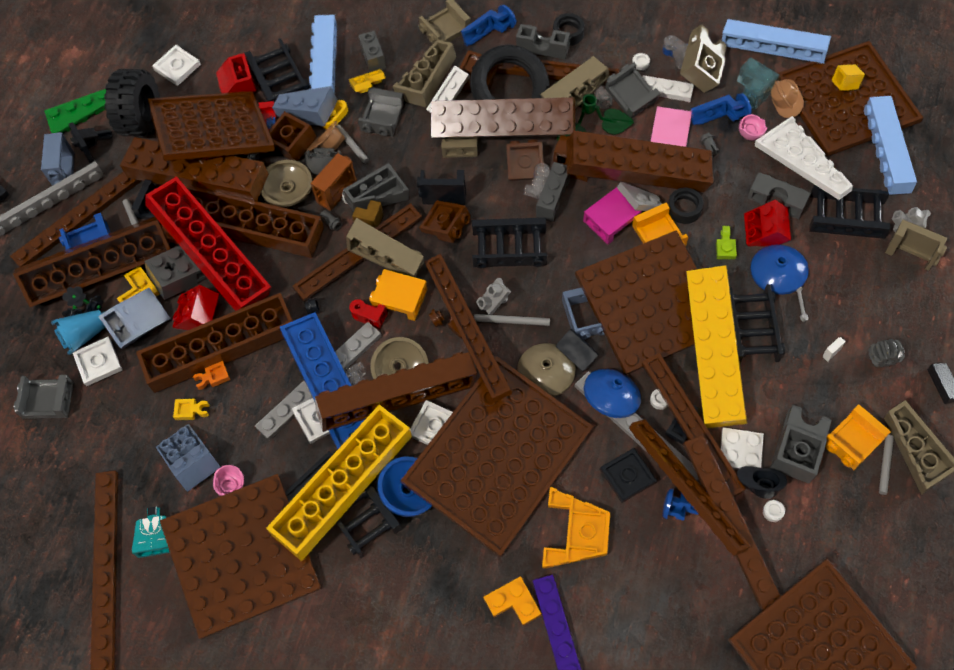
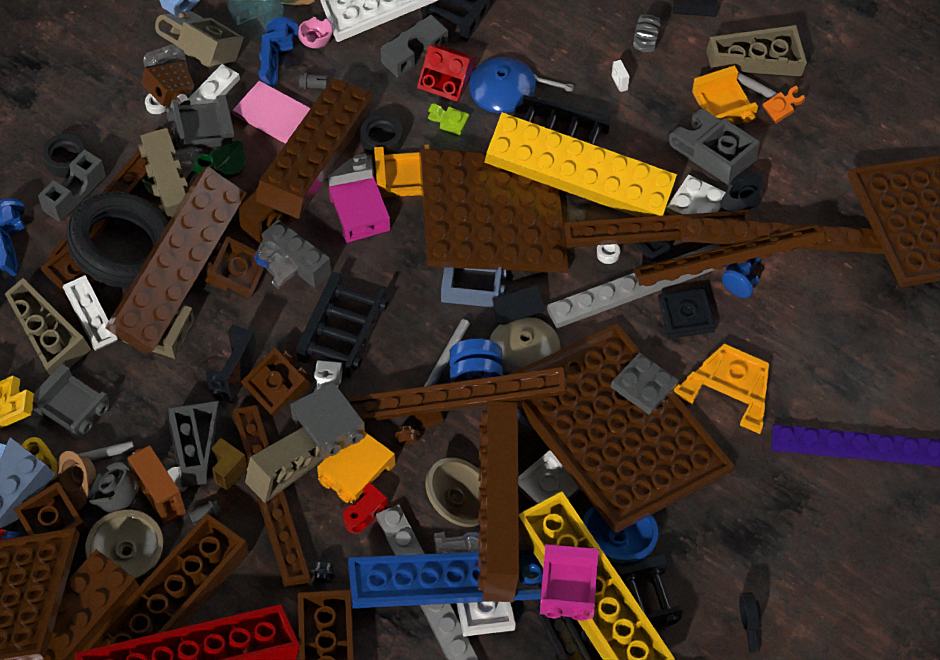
camera: 75 degrees left, 5 degrees down
light grey hips [476,278,511,315] -> none
light orange plate [484,576,542,626] -> none
blue dish [583,369,641,418] -> none
white tile [763,500,785,522] -> none
none -> reddish brown torso [141,59,194,106]
none -> dark grey panel [290,382,365,459]
none -> white piece [314,361,343,392]
none -> blue wheel [450,339,503,383]
none -> dark pink panel [540,544,599,621]
none -> dark grey plate [610,353,679,415]
none -> black piece [739,592,762,652]
none -> orange plate [763,86,805,124]

